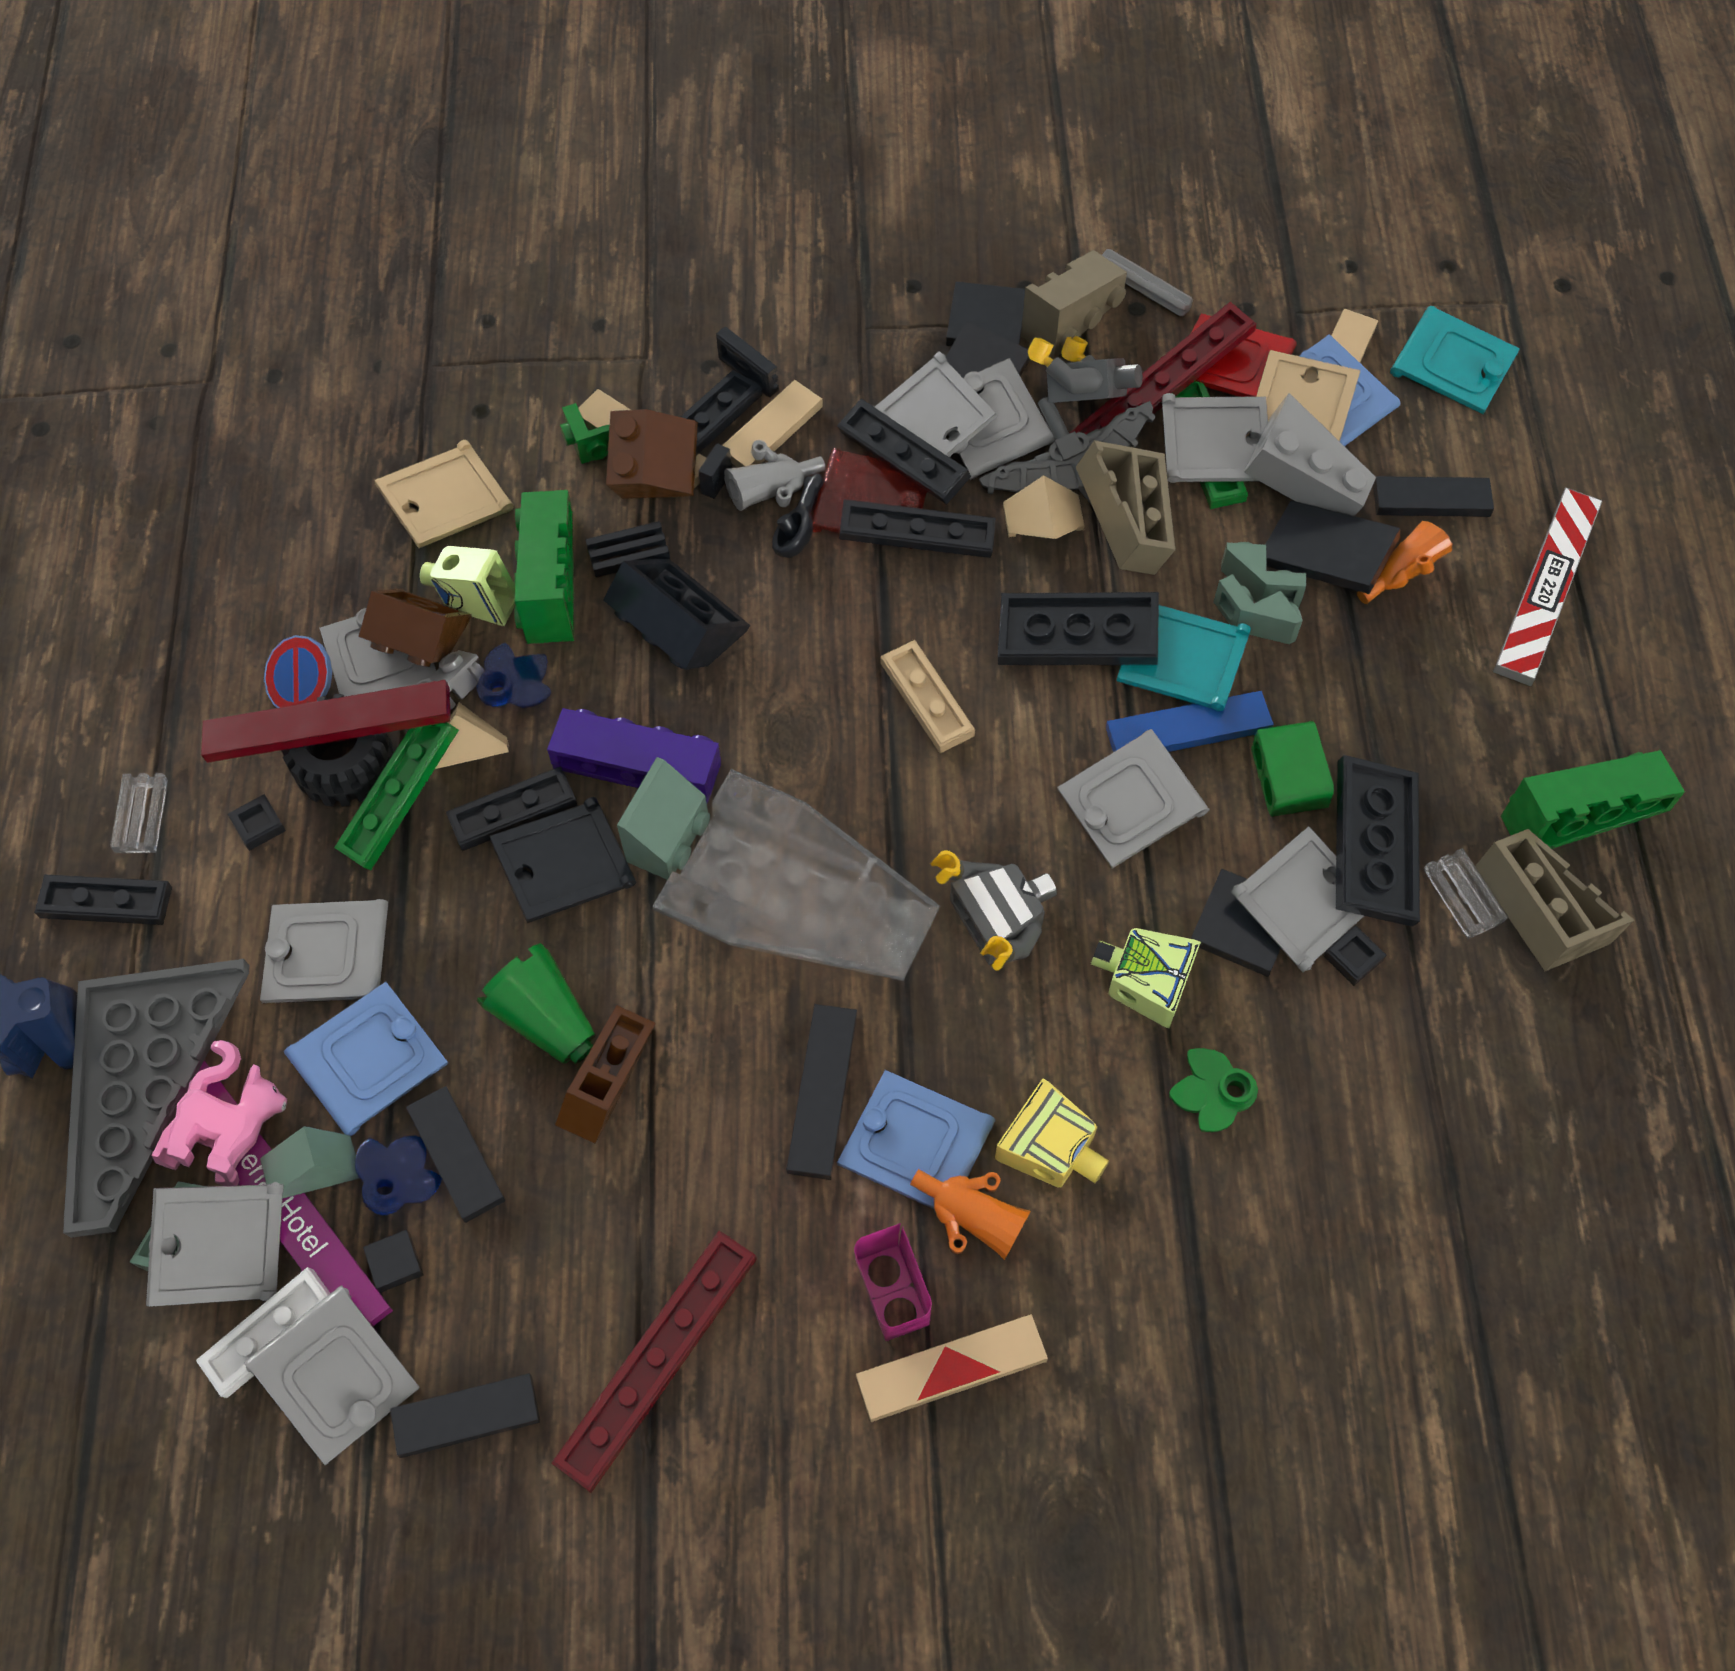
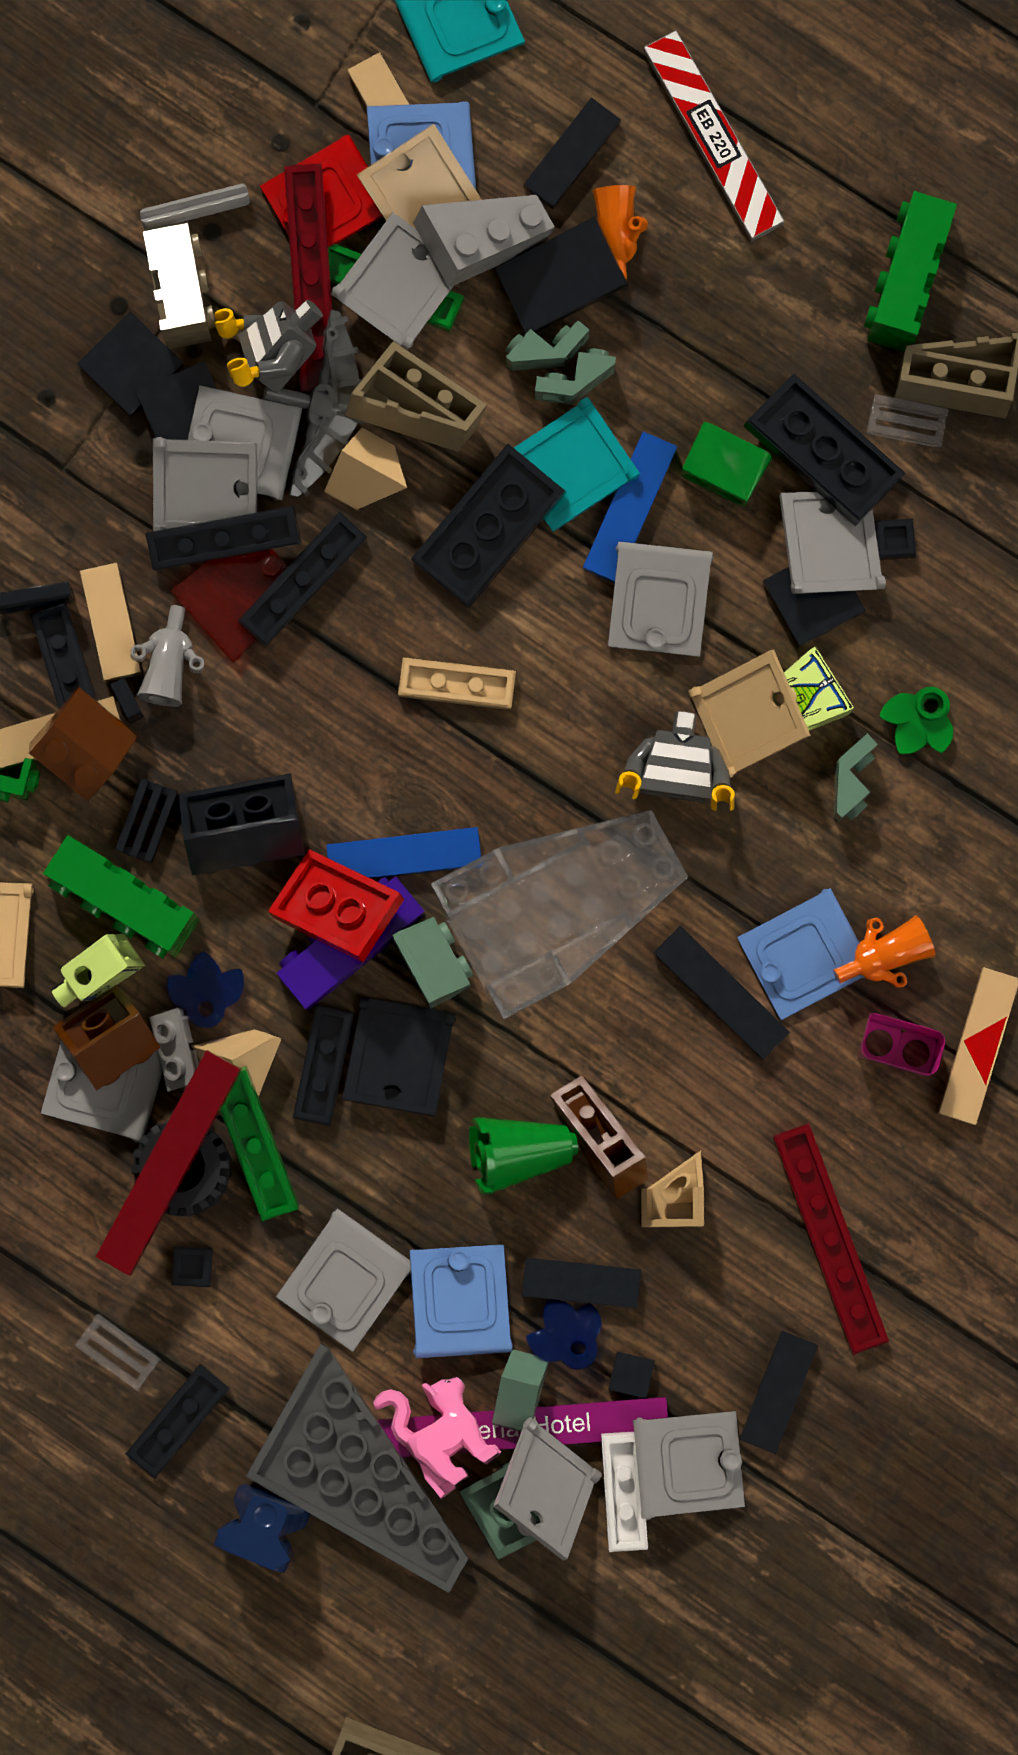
camera: 55 degrees left, 20 degrees up
piece [264,635,332,708] -> none
black piece [772,474,825,558] -> none
light yellow torso [995,1078,1109,1188] -> none
none -> red plate [268,849,405,963]
none -> blue tile [326,827,482,879]
none -> tan slope [641,1150,704,1227]
none -> tan container [688,649,811,778]
none -> sand green slope [833,733,878,823]

